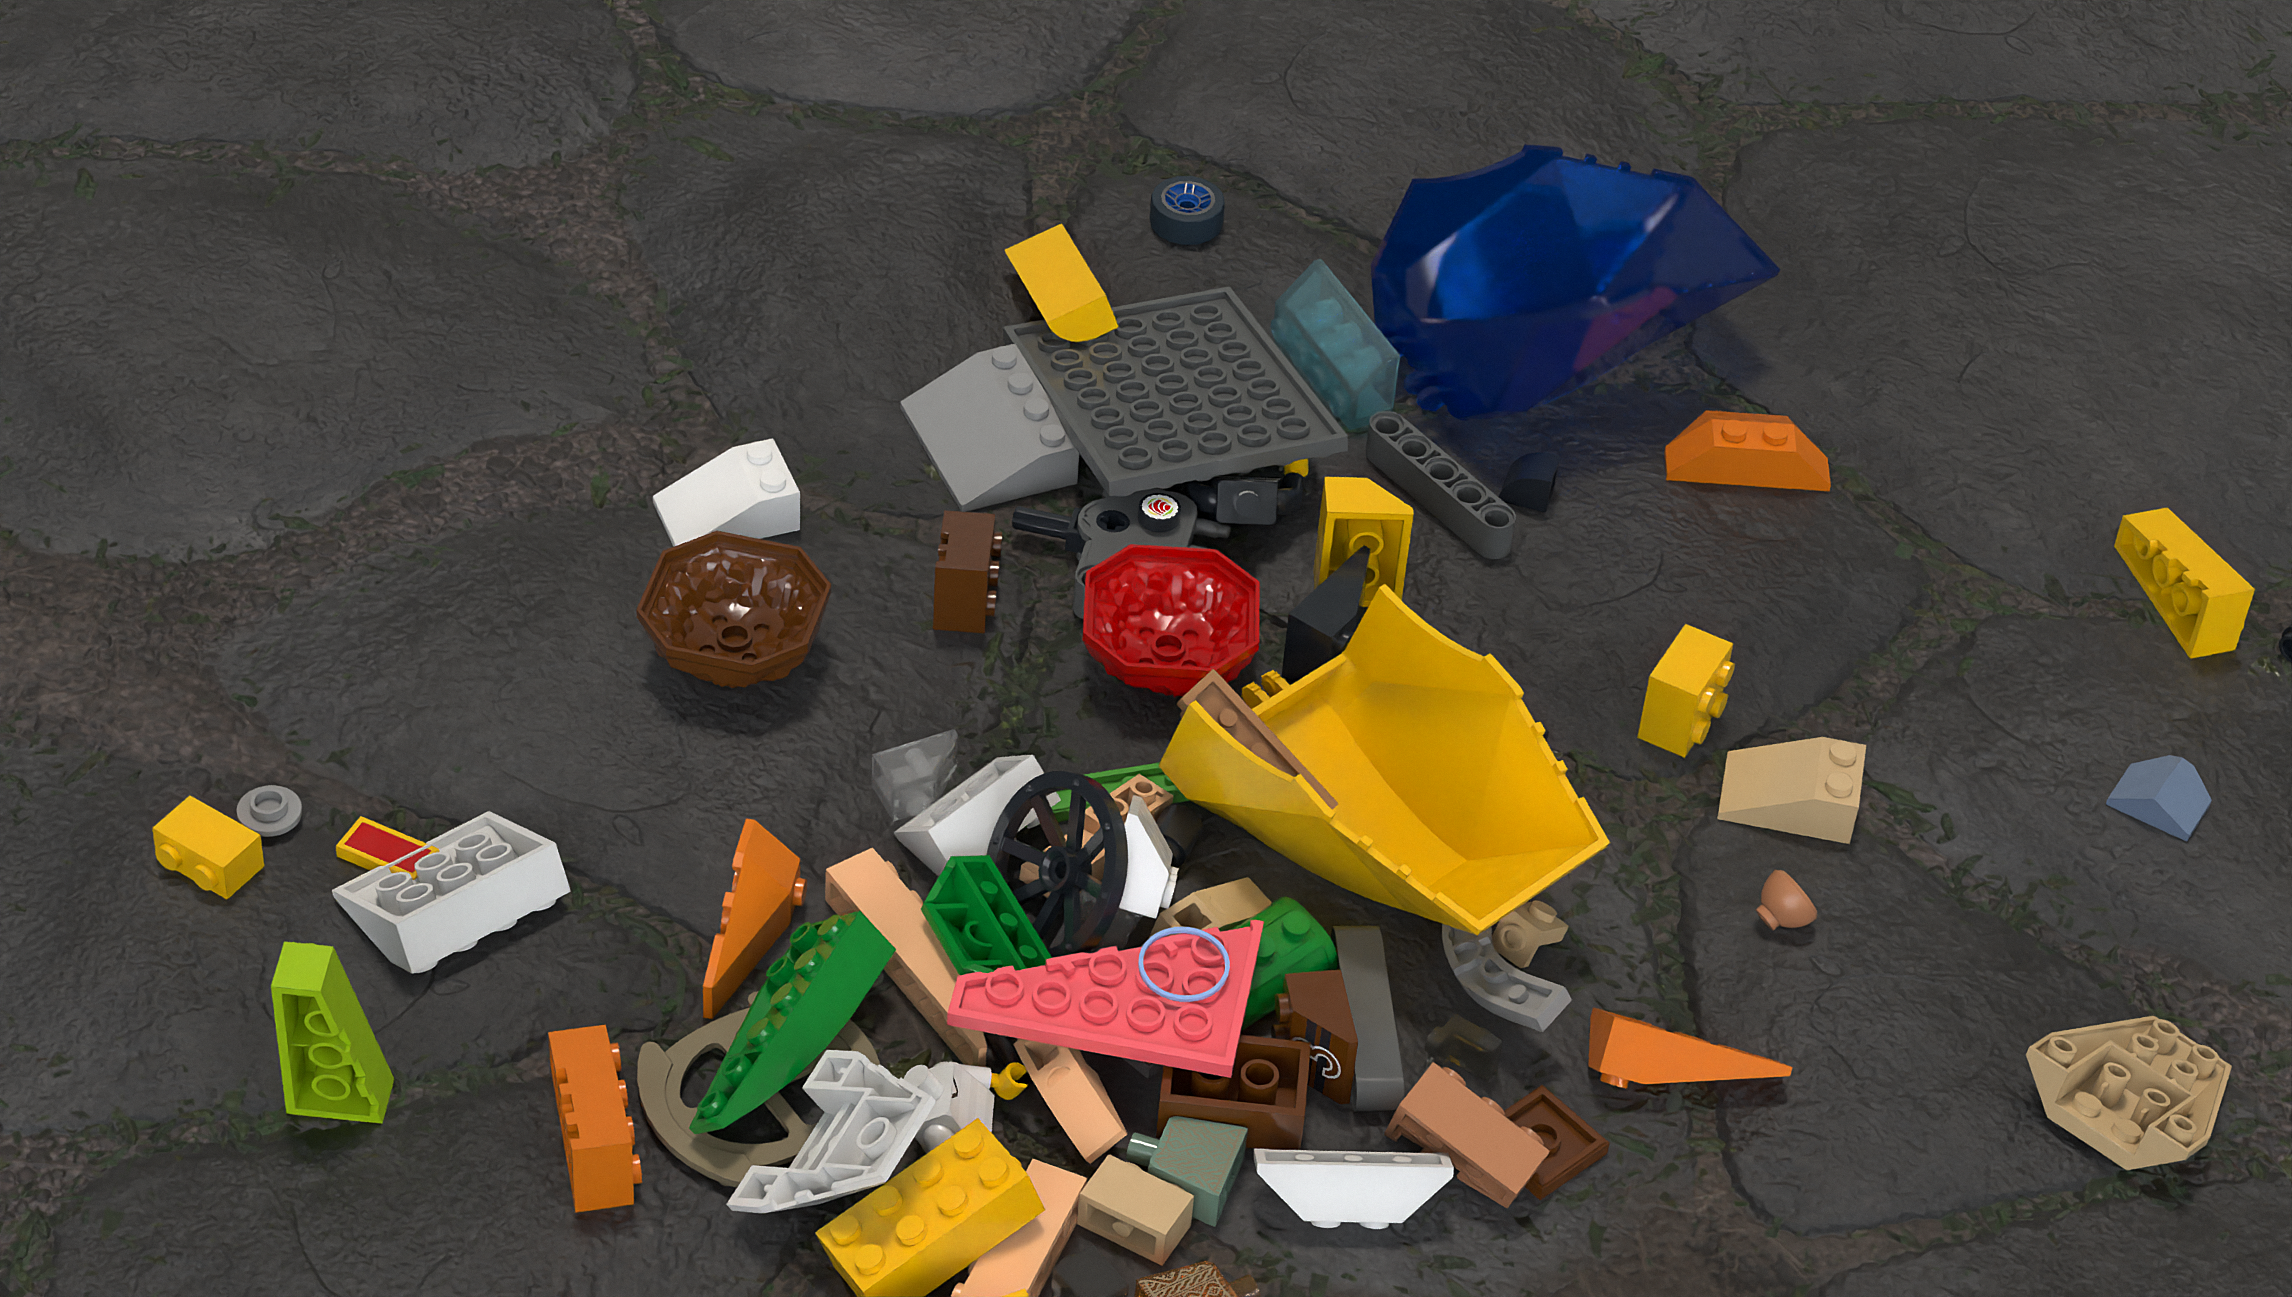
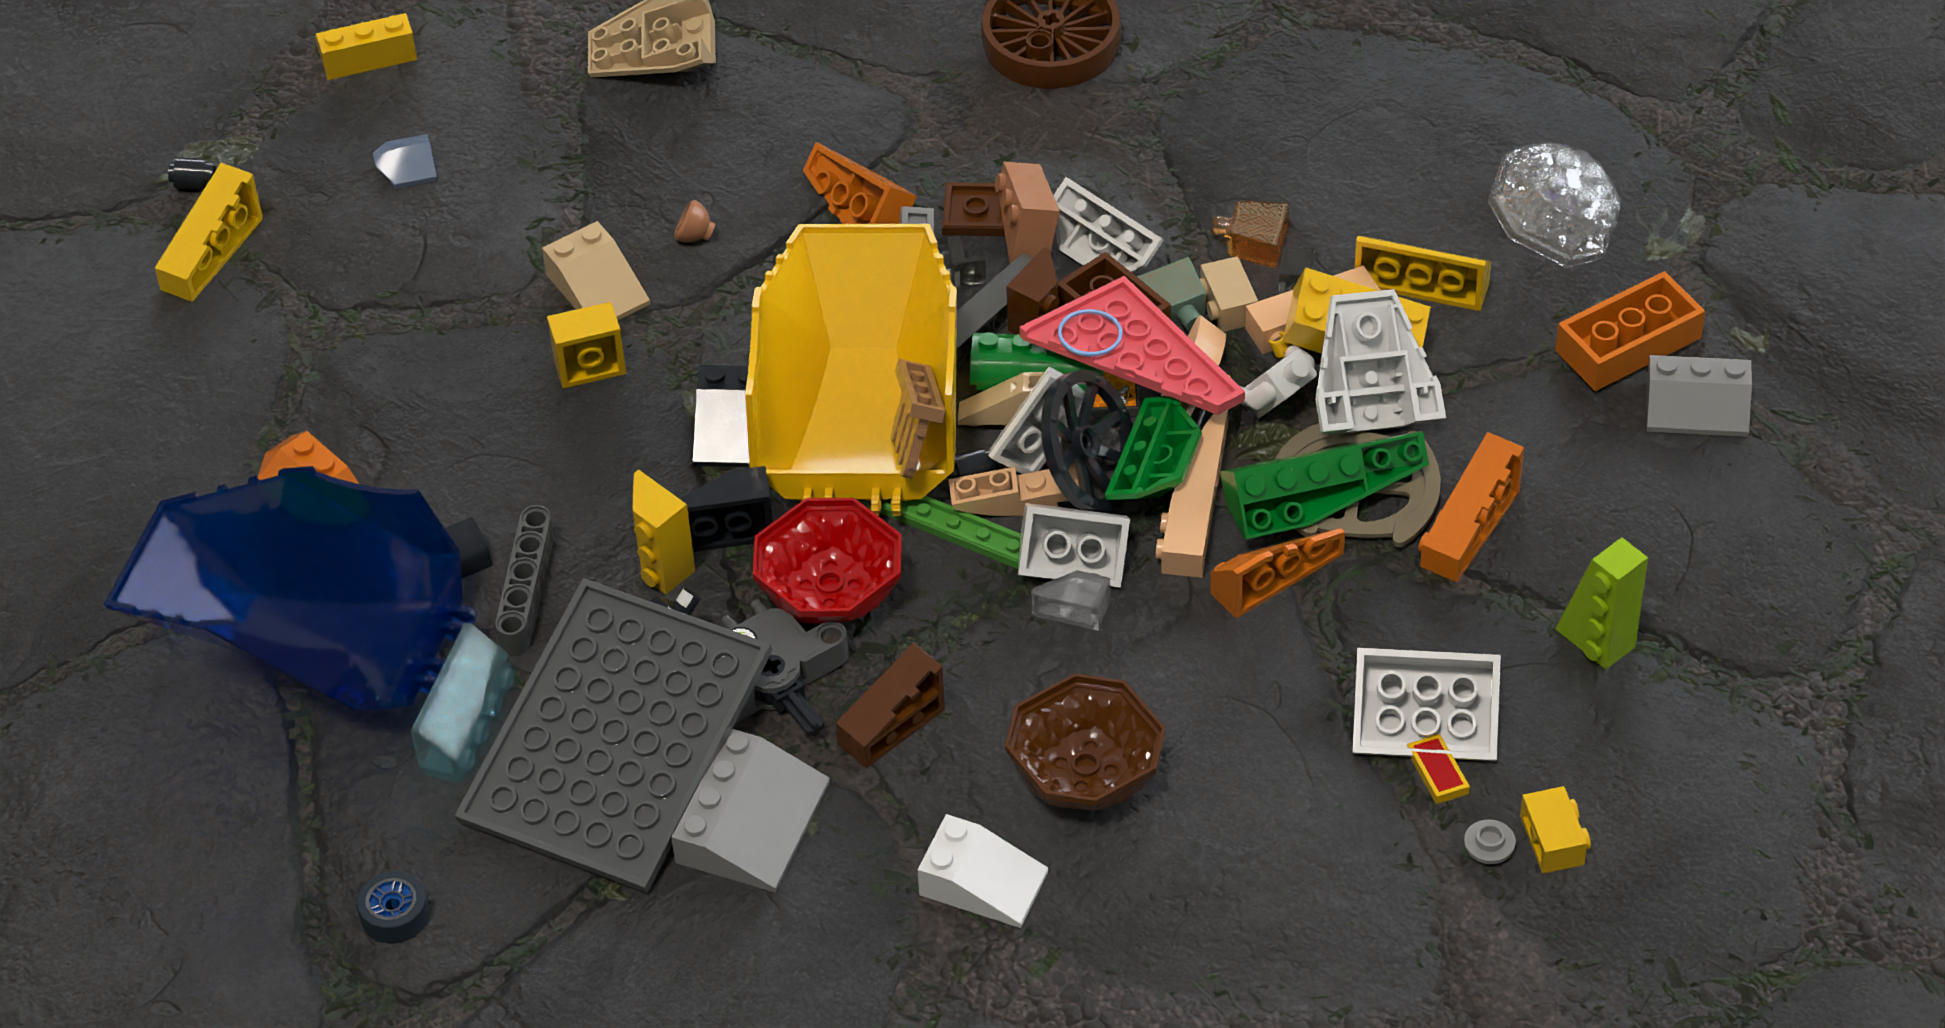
camera: 130 degrees left, 5 degrees up
yellow brick [1004,223,1119,342] -> none

